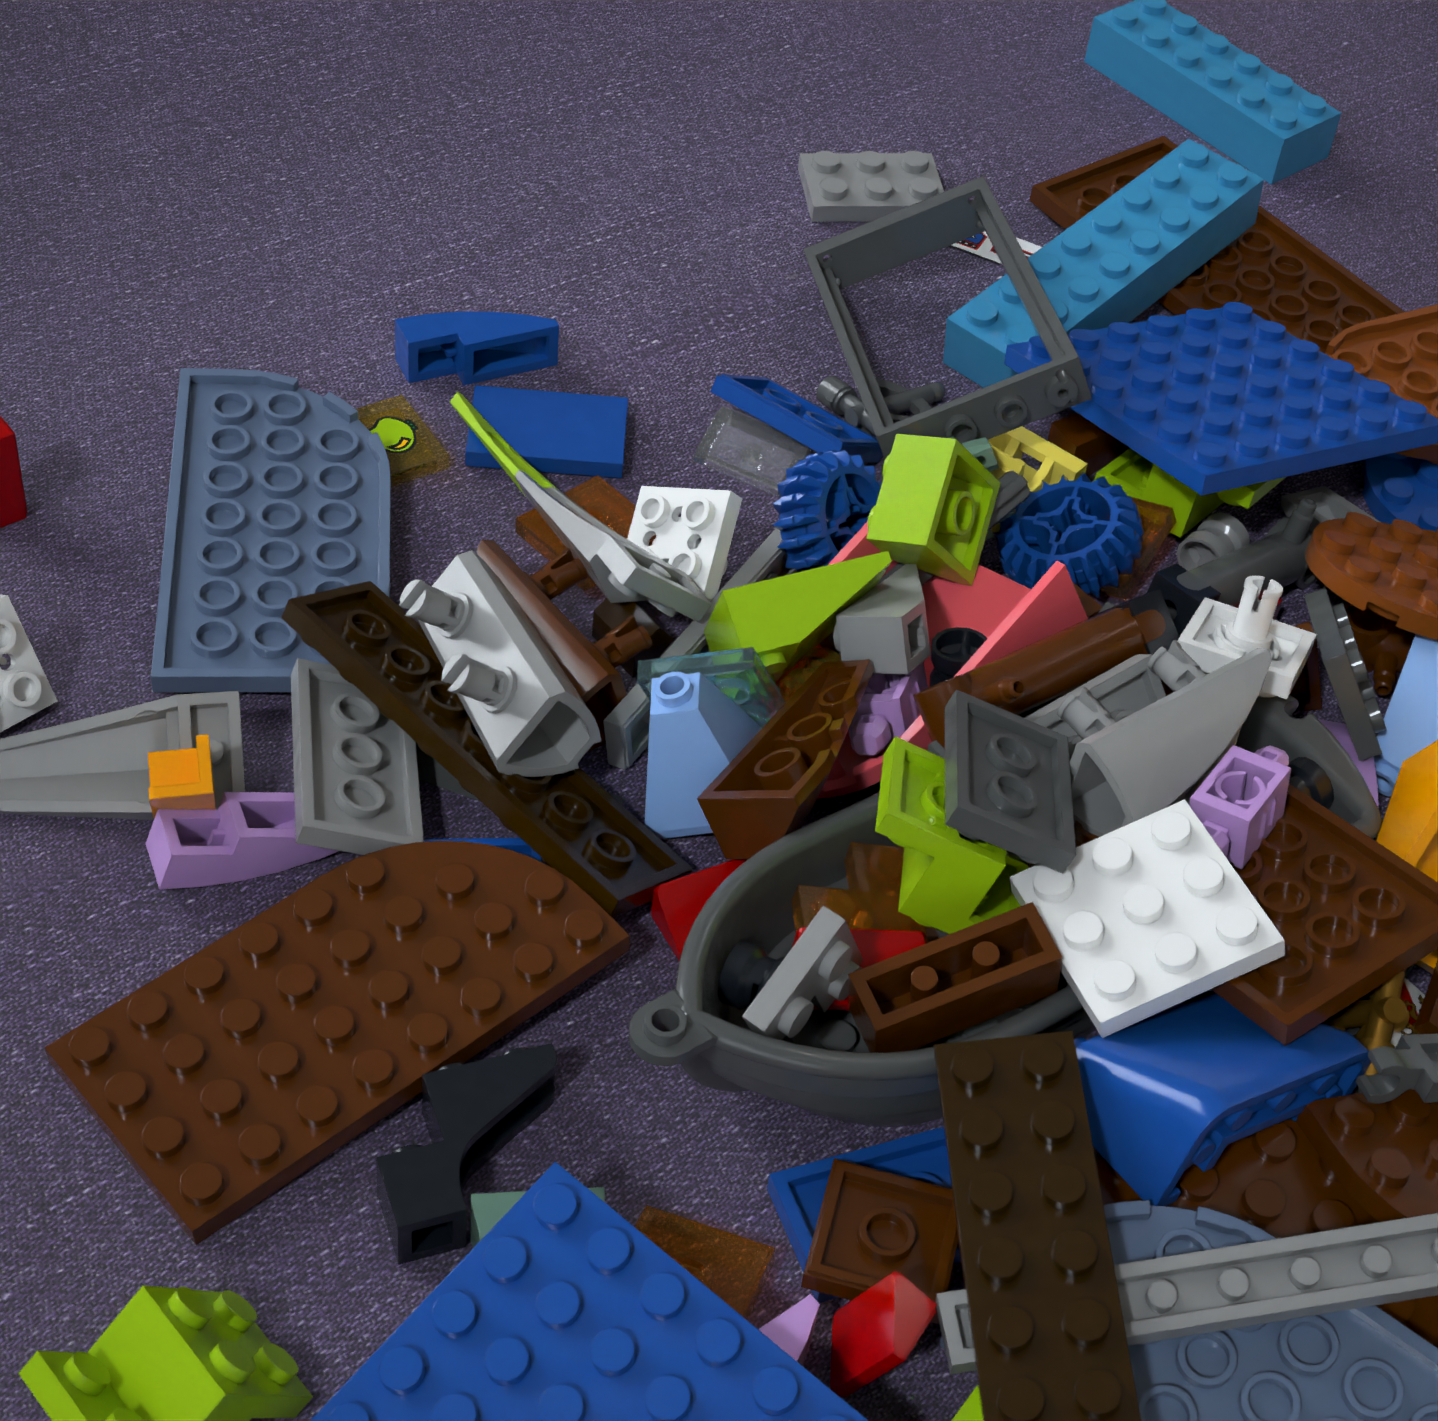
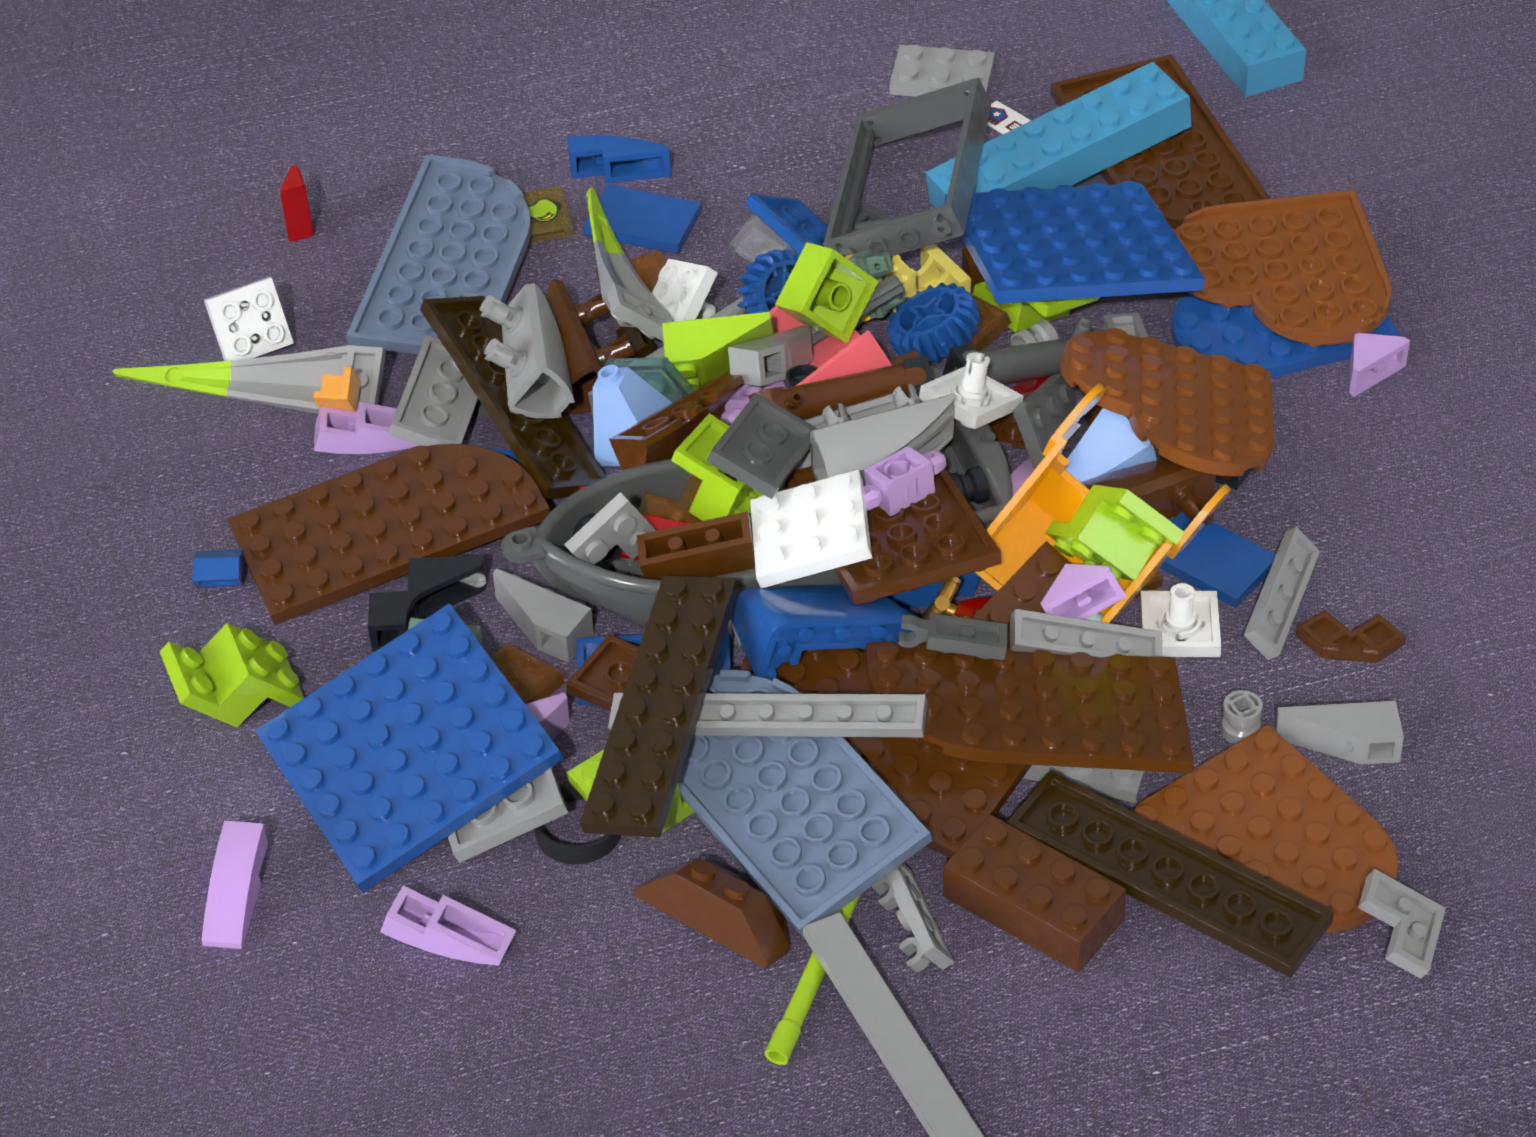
camera: 25 degrees right, 0 degrees up
red slope [830,1271,937,1398] -> none
none -> blue piece [192,549,245,588]
none -> light grey slope [493,568,594,663]

